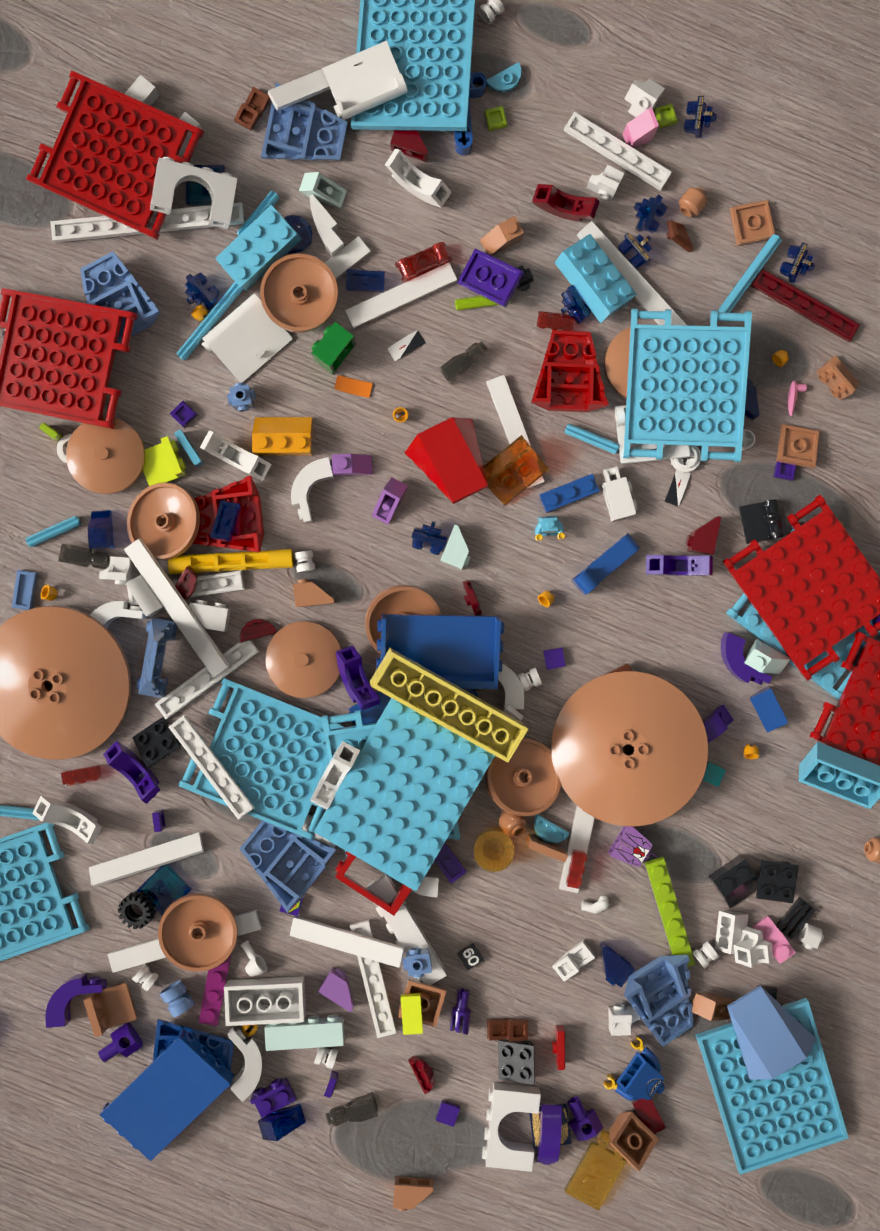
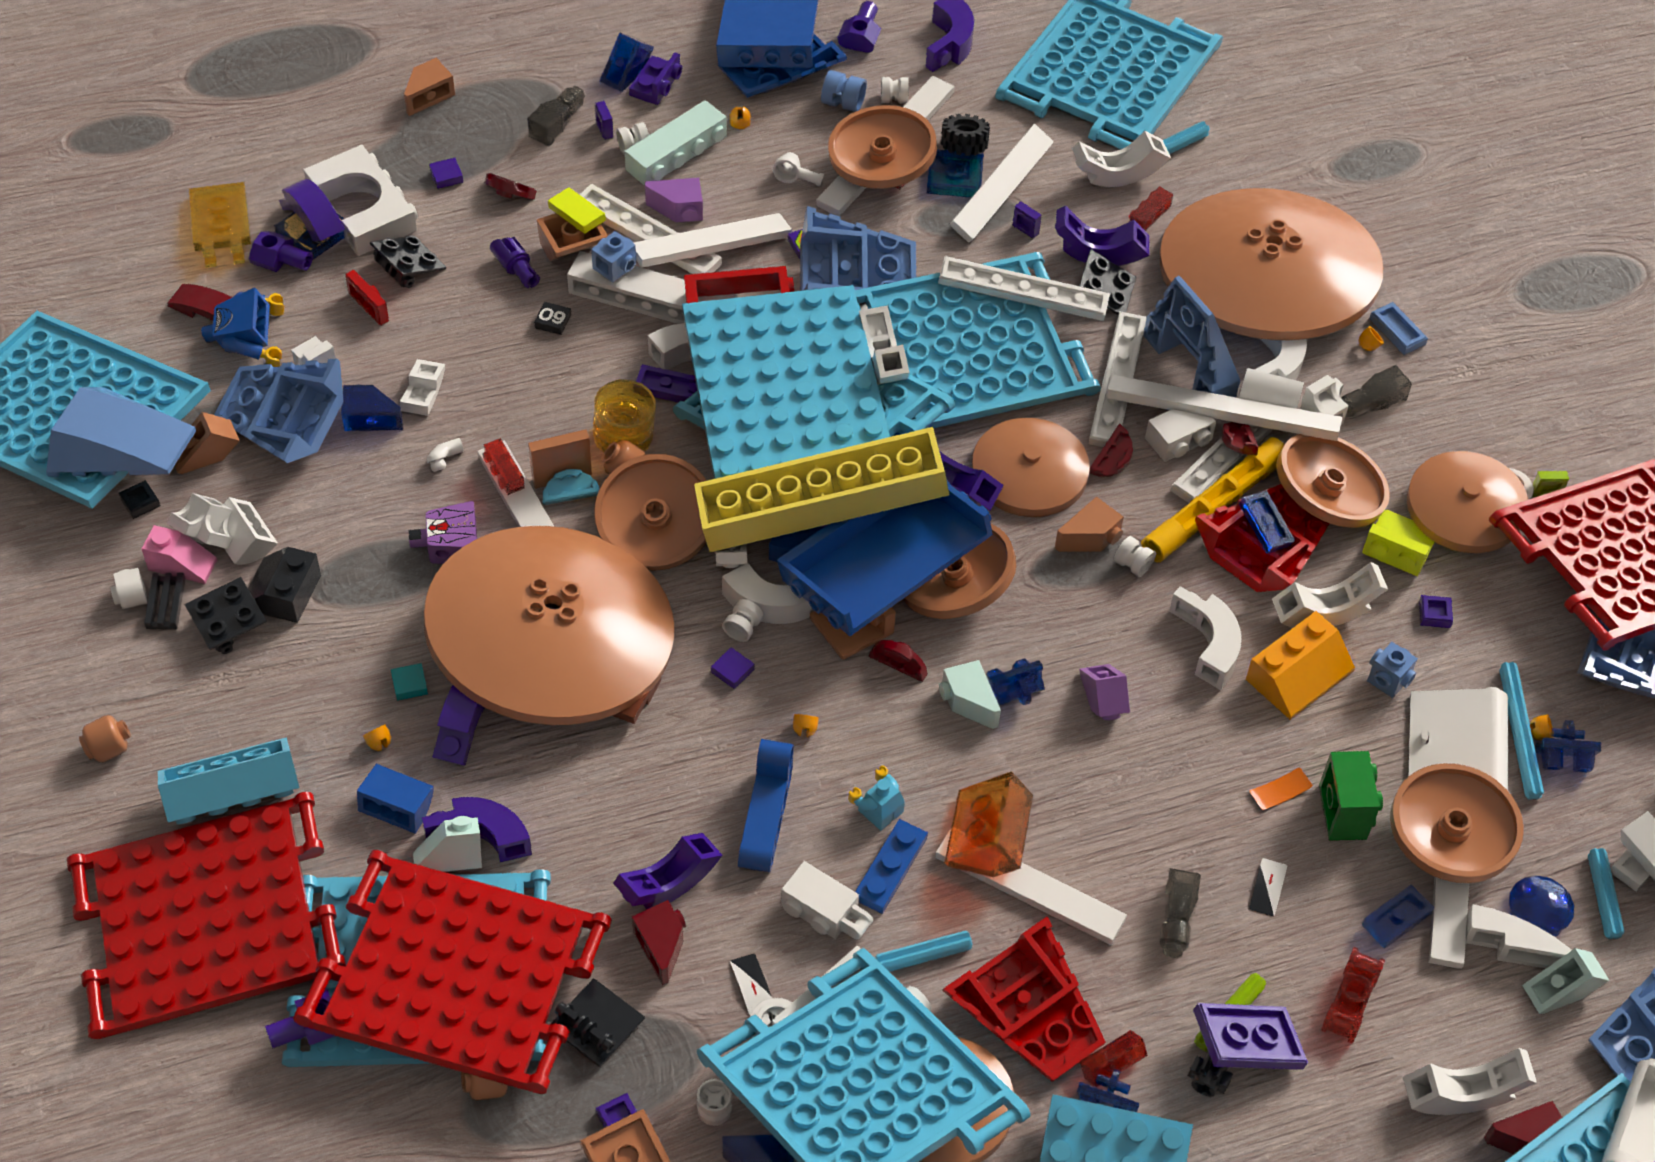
camera: 140 degrees right, 35 degrees down
medium azure axle [26,516,81,547] -> none
nougat bracket [83,982,137,1037] -> none
clear blue slope [87,510,114,550] -> none
medium azure tile [174,429,204,467] -> none
magenta plate [198,953,232,1026] -> none
medium azure brick [215,205,302,292] -> none
white brick [224,976,306,1026] -> none
white arch [227,1027,262,1102] -> none
medium lavender slope [332,454,373,477] -> none
white tile [345,263,457,329] -> none
light orange hinge [392,407,408,423] -> none
red wedge [404,417,488,504] -> none
nougat slope [480,216,524,256] -> none
copper slope [487,1018,528,1042] -> none
nougat slope [609,1112,659,1171] -> none
lime plate [644,857,696,967] -> none
white wheel [692,941,719,969] -> none

